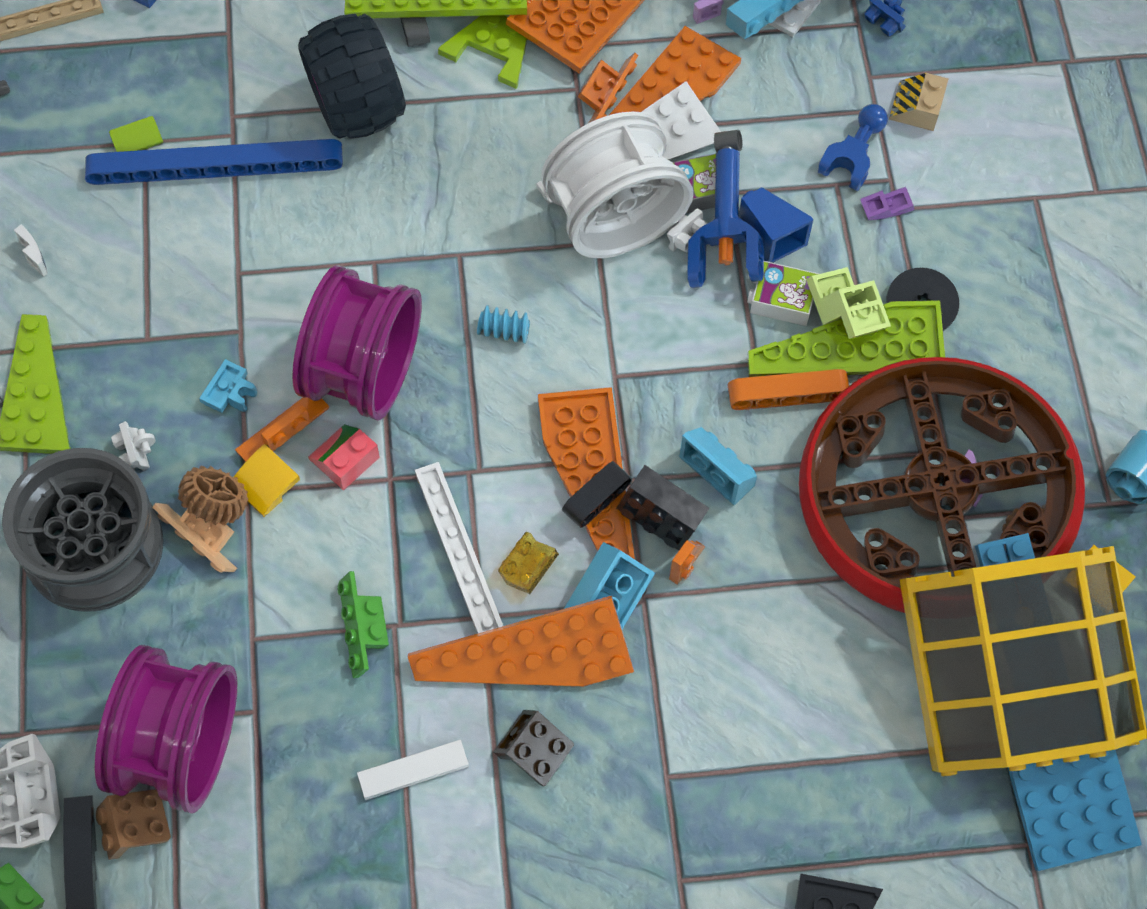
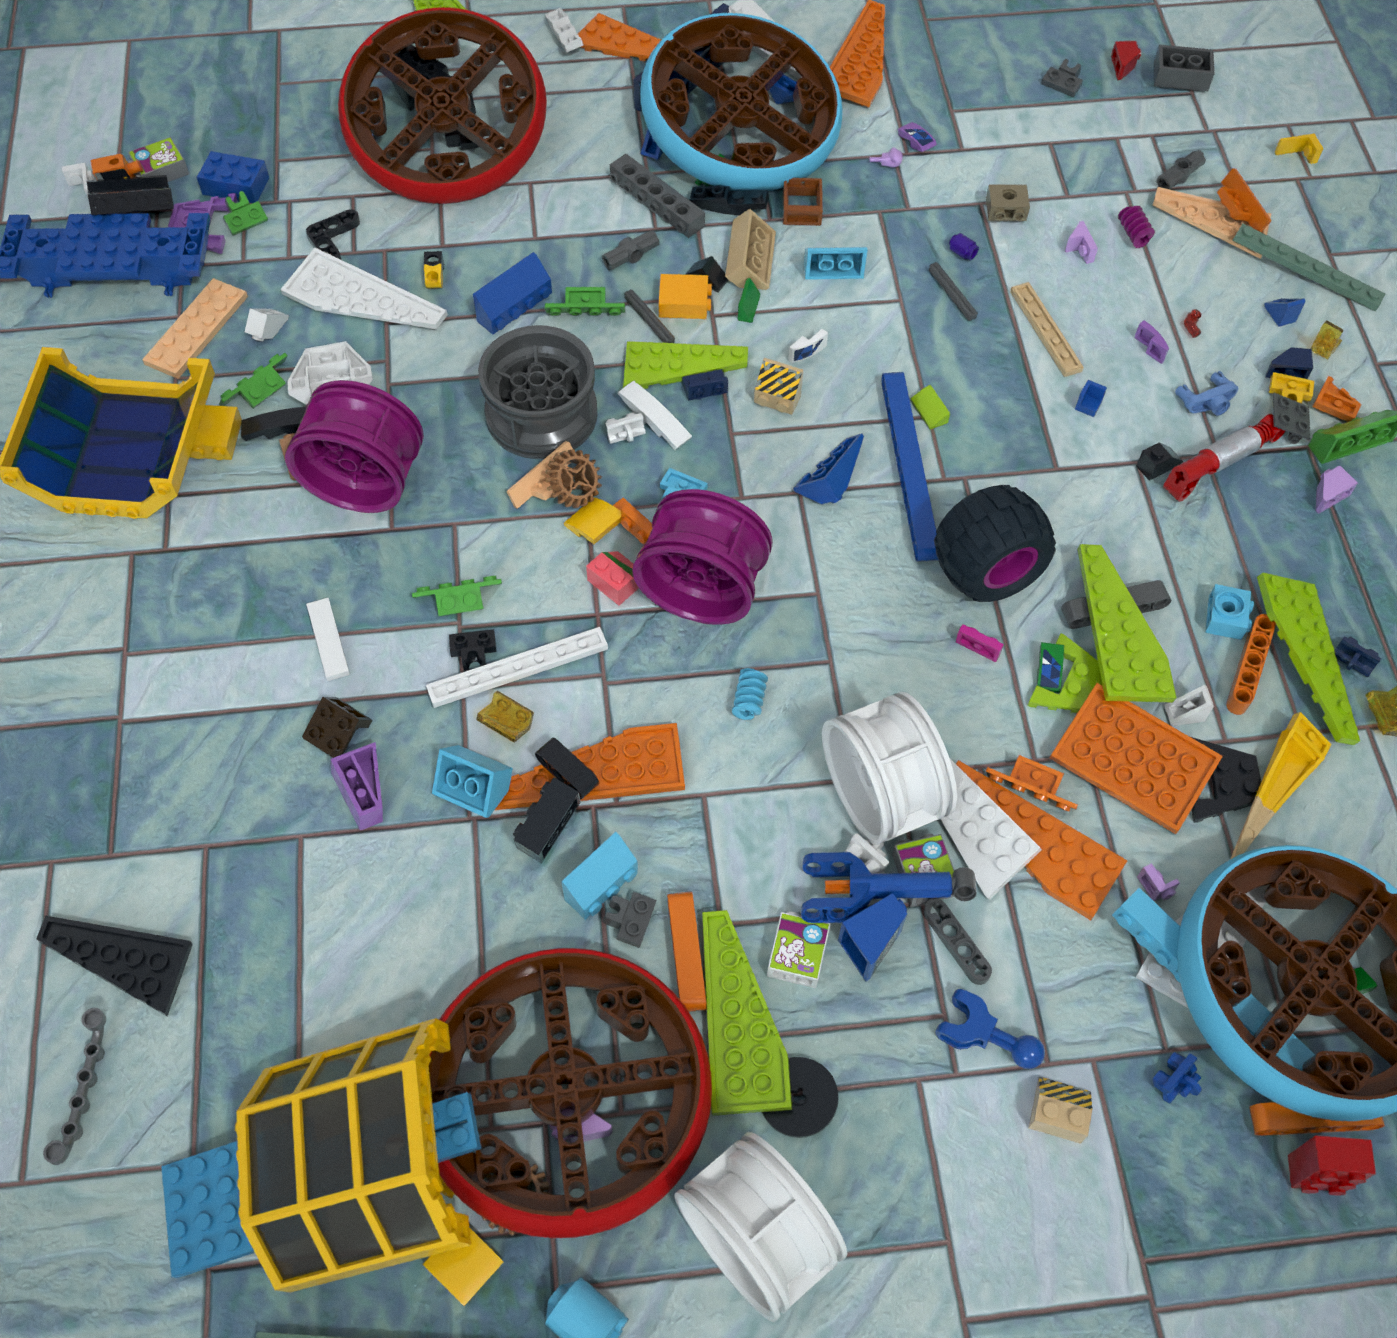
camera: 90 degrees right, 5 degrees down
orange wing [407,595,634,687] -> none
orange wing [669,540,705,585] -> none
yellowish green bracket [806,267,891,339] -> none
medium lavender slope [860,187,914,220] -> none
none -> medium lavender wedge [330,742,383,831]
none -> black plate [449,629,497,671]
none -> dark grey plate [603,892,657,948]
none -> white slope [618,381,692,450]
none -> white wheel [675,1132,847,1322]
none -> dark blue bracket [682,369,728,401]
none -> slope [754,358,803,415]
none -> blue wedge [793,433,864,504]
none -> dark grey beam [923,898,992,985]
none -> dark pink plate [956,624,1004,662]
none -> slope [1037,642,1064,693]

